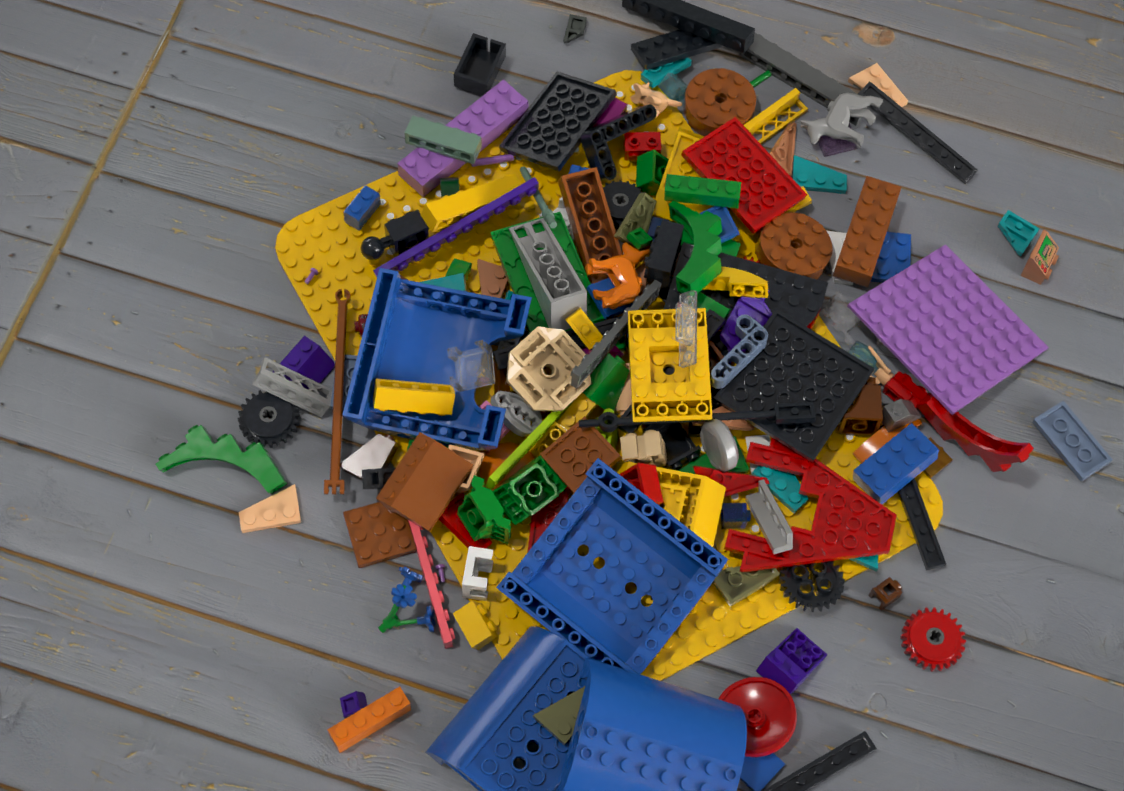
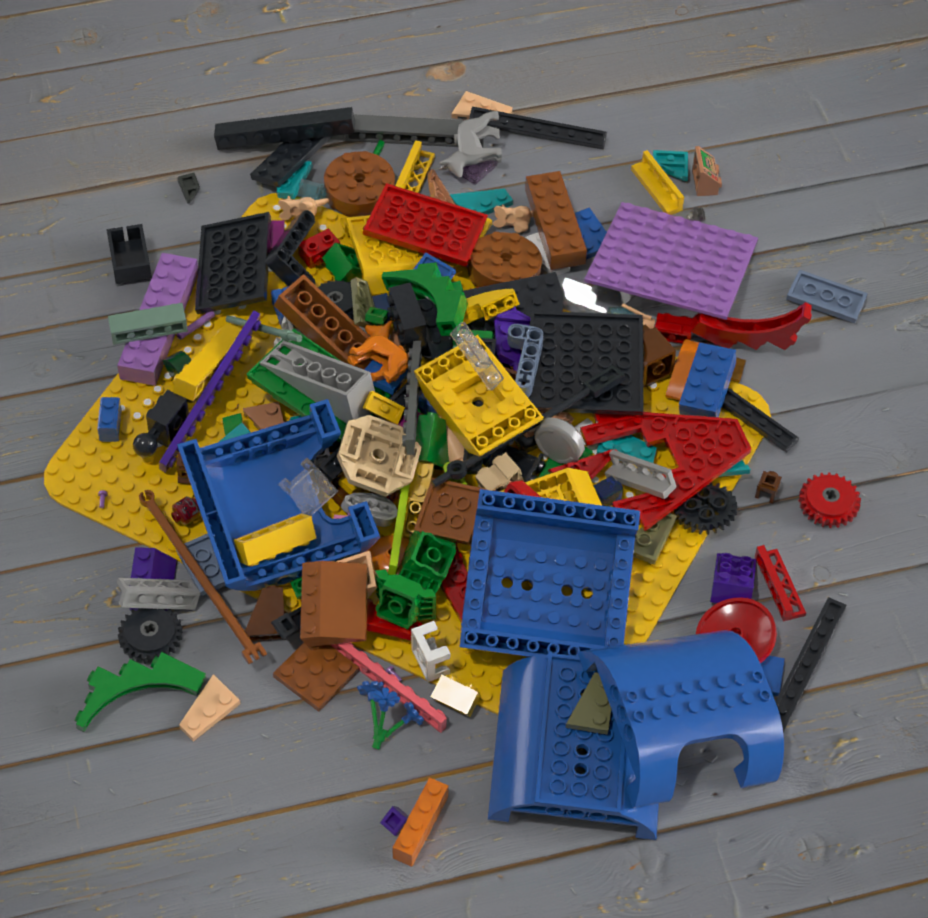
camera: 30 degrees left, 10 degrees down
green brick [664,174,741,208] -> none
flat silver slope [882,399,921,432] -> none
none -> light nougat animal [493,205,533,233]
none -> yellow fence [631,150,684,215]
none -> clear smoke plate [686,206,706,223]
none -> red fence [755,545,806,622]

